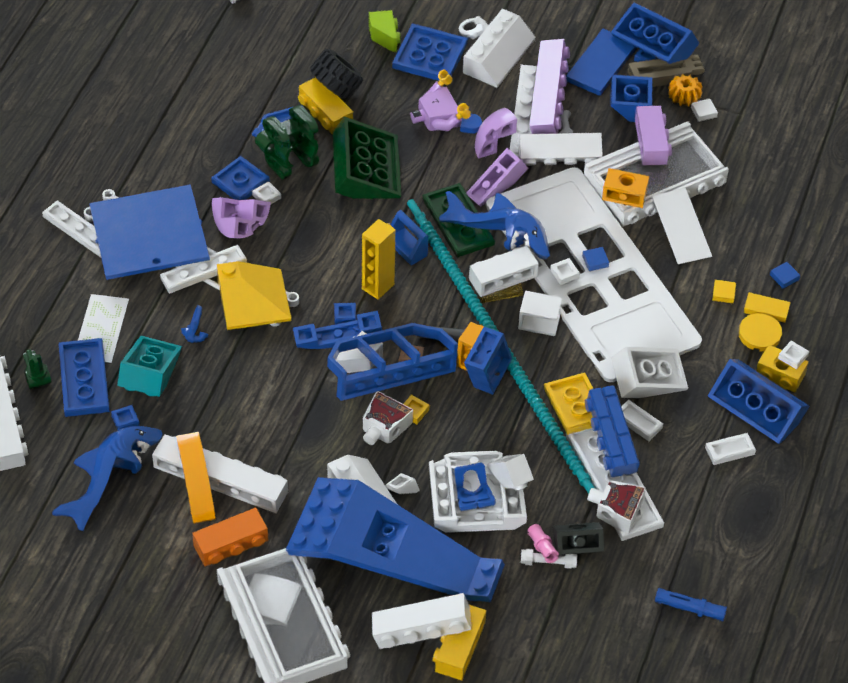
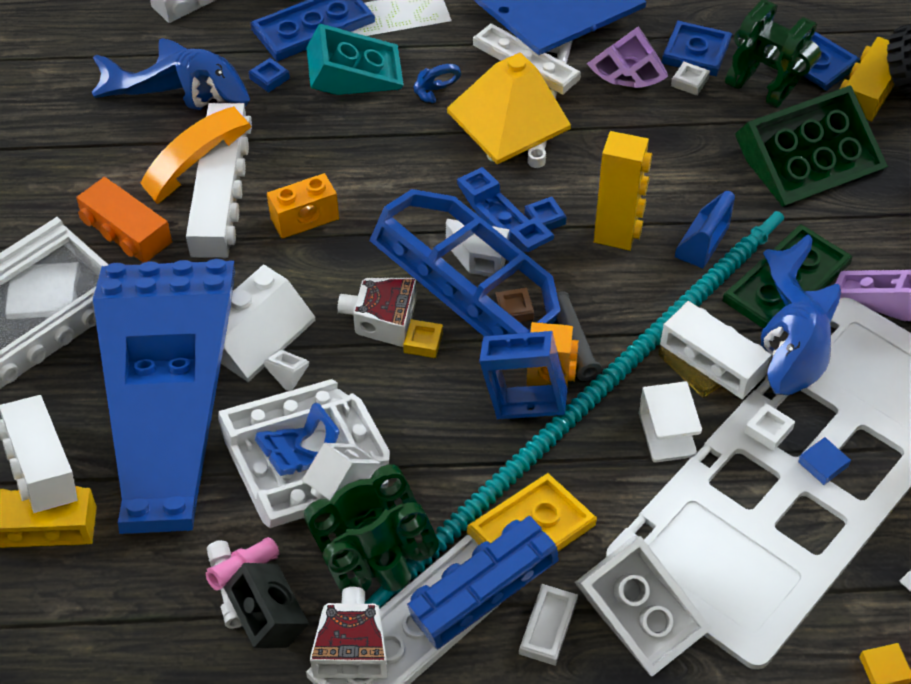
camera: 70 degrees right, 0 degrees up
none -> light orange brick [267,173,339,239]
none -> dark green piece [304,464,439,593]

